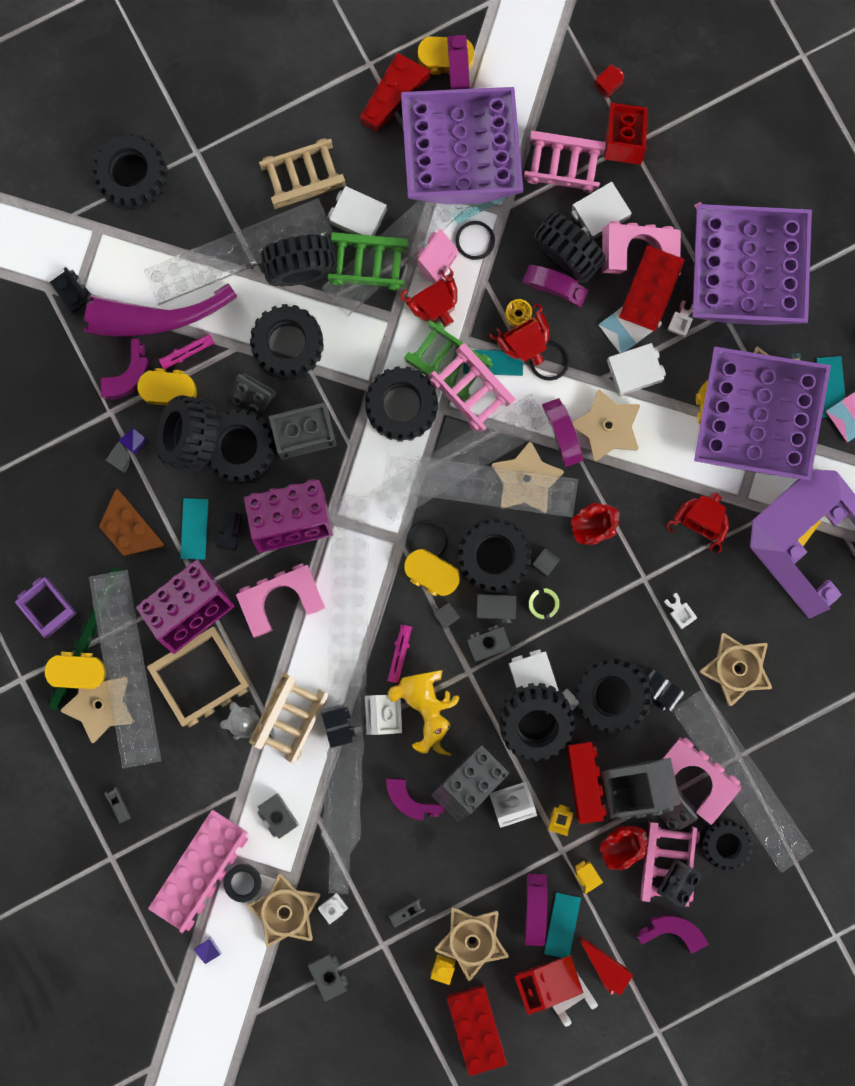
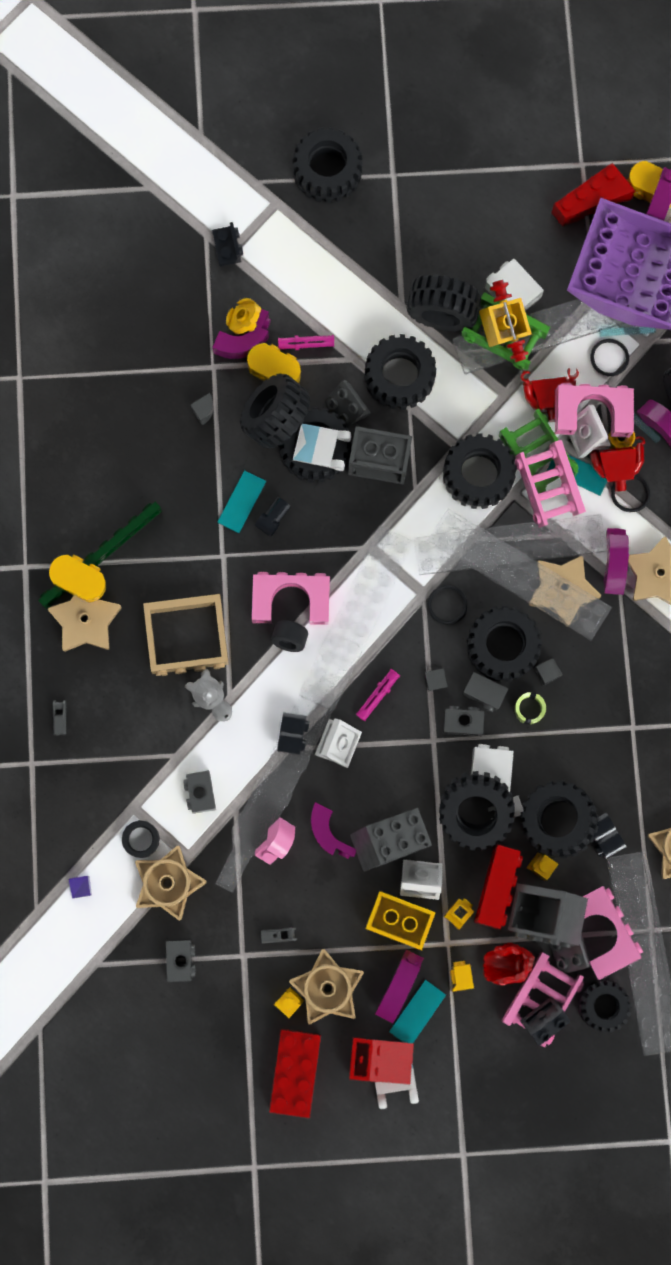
camera: 20 degrees right, 5 degrees down
medium lavender window [15,577,77,638] -> none
magenta brick [84,283,237,337] -> none
clear plate [89,570,162,769] -> none
dark orange wing [99,489,165,556] -> none
dark purple slope [119,428,148,454] -> none
magenta brick [136,560,235,654] -> none
clear plate [143,198,333,305] -> none
bright pink bracket [148,809,249,933] -> none
magenta brick [244,479,334,553] -> none
tan fence [249,672,328,764] -> none
tan fence [259,138,346,209] -> none
white window [318,893,348,924] -> none
yellow animal [388,670,459,756] -> none
yellow brick [405,549,460,596] -> none
bright pink slope [417,228,458,284] -> none
red hair [571,503,619,545] -> none
red slope [579,936,633,995] -> none
magenta arch [636,914,709,954] -> none
white plate [664,593,697,629] -> none
none -> yellow plate [226,298,261,334]
none -> bright pink brick [255,817,295,865]
none -> black tyre [271,621,309,652]
none -> white flag [293,424,352,471]
none -> yellow brick [365,891,436,950]
none -> yellow brick [479,280,532,362]
none -> yellow window [527,852,559,881]
none -> bright pink arch [555,383,634,438]
none -> white bracket [569,405,611,458]
none -> clear light blue bar [634,413,661,444]

